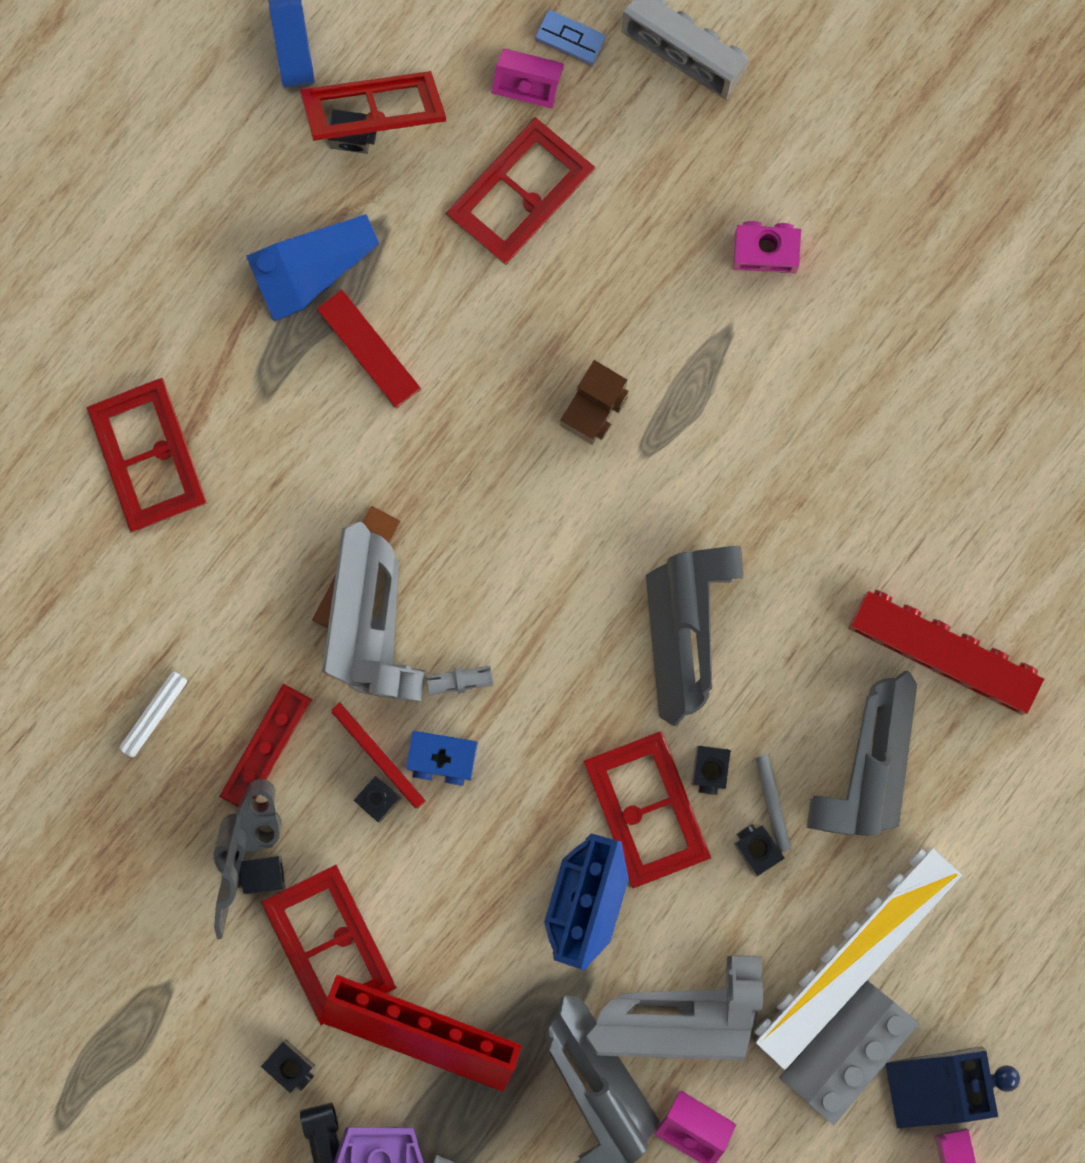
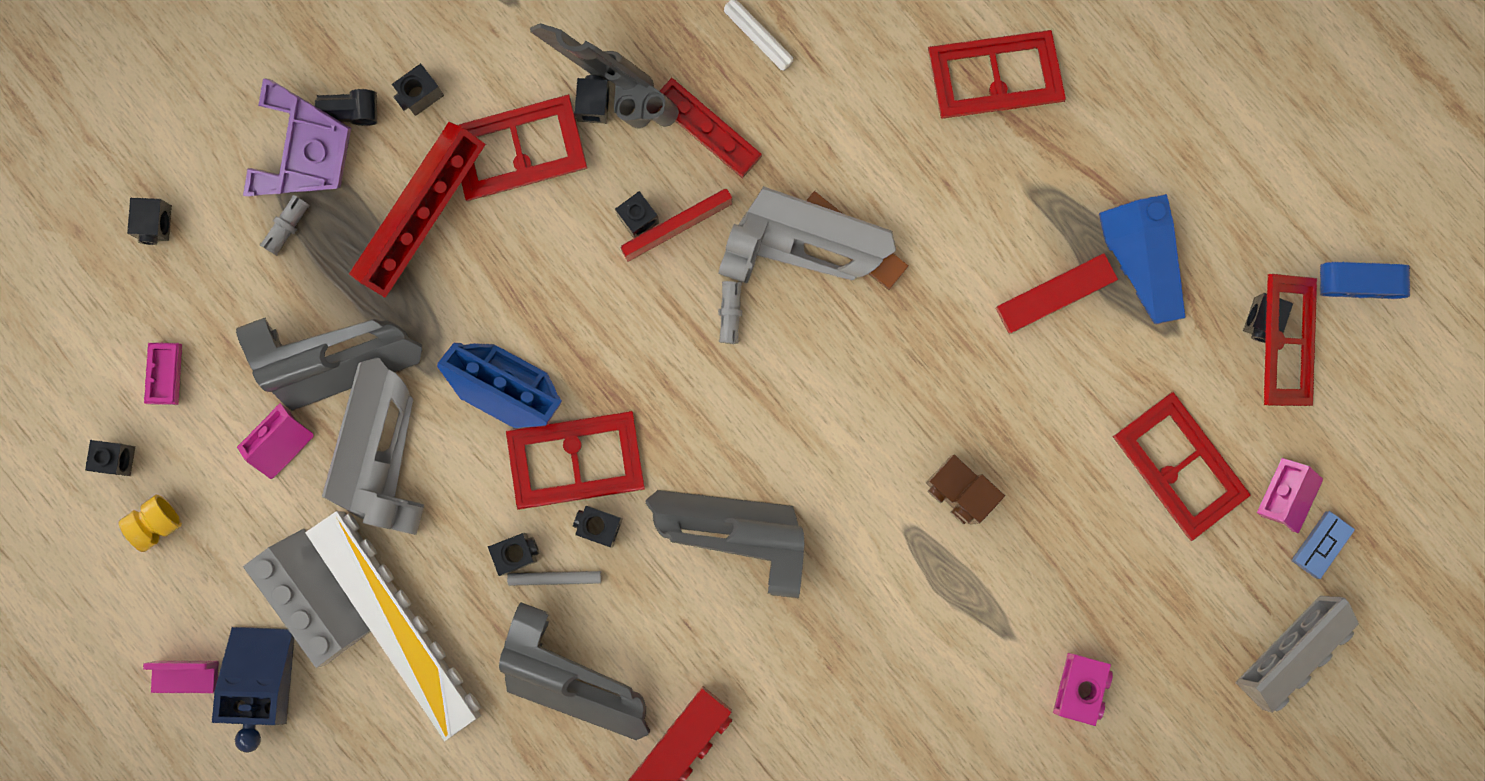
camera: 100 degrees right, 0 degrees up
blue brick [406,731,478,786] -> none

